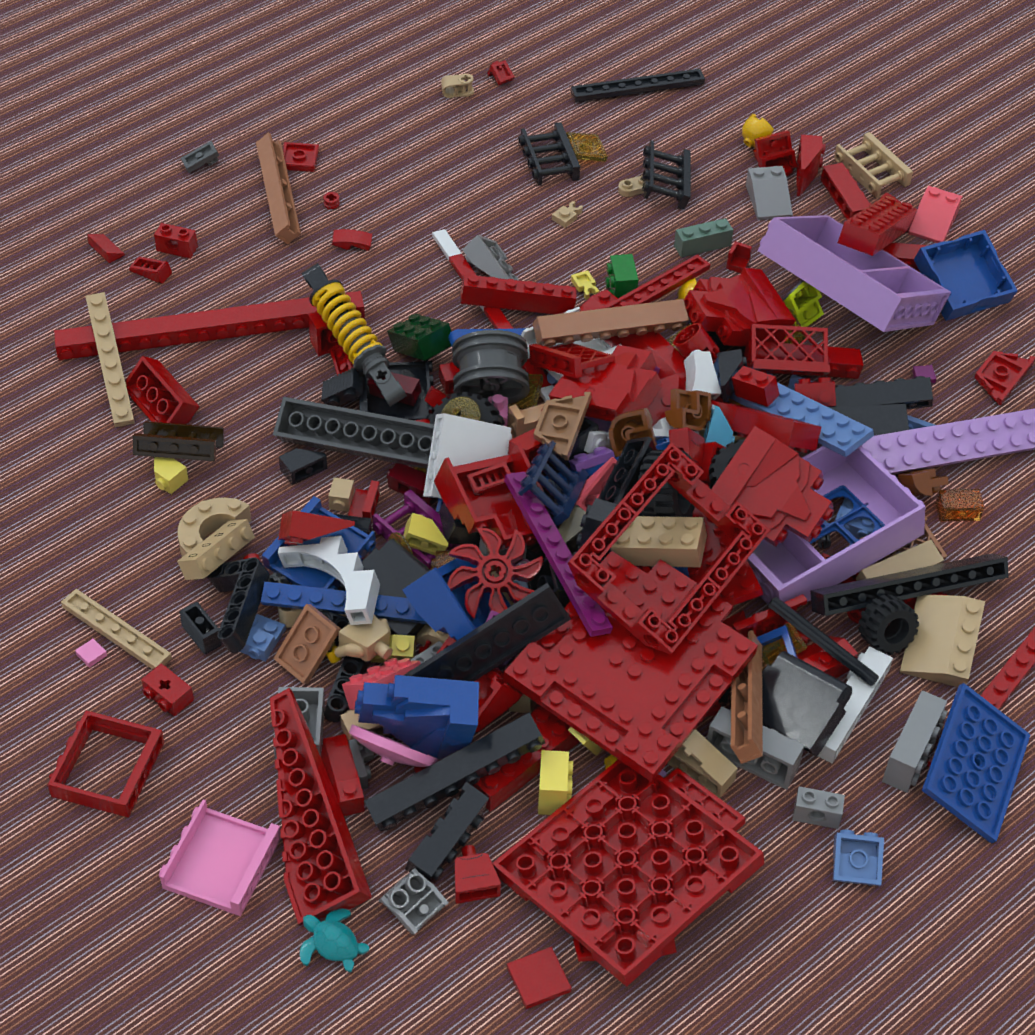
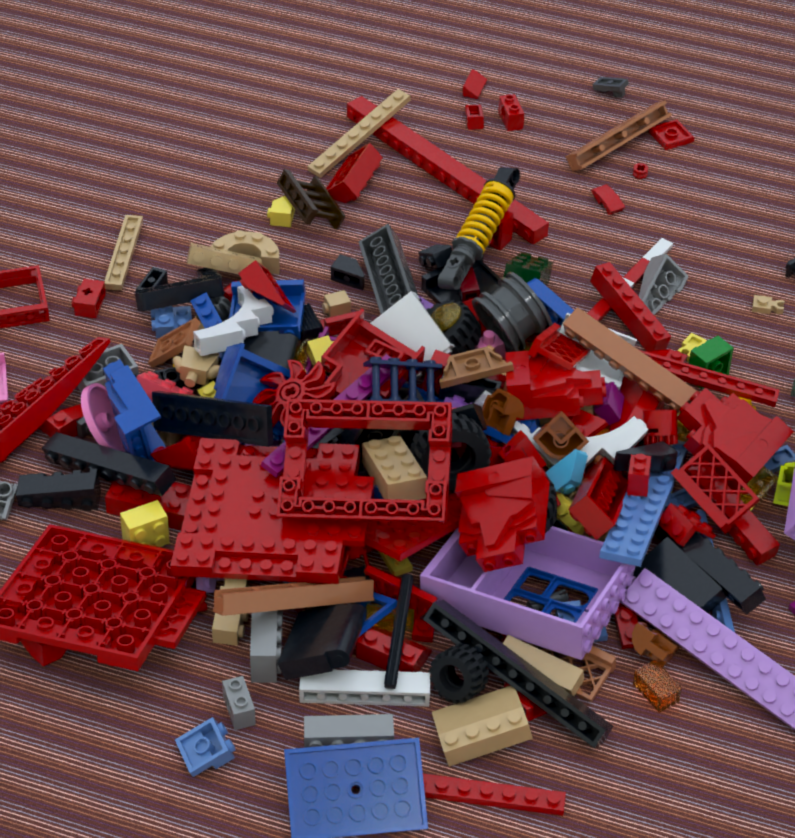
camera: 60 degrees right, 5 degrees down
bright pink tile [75,639,107,668] -> none
red torso [455,845,501,904] -> none

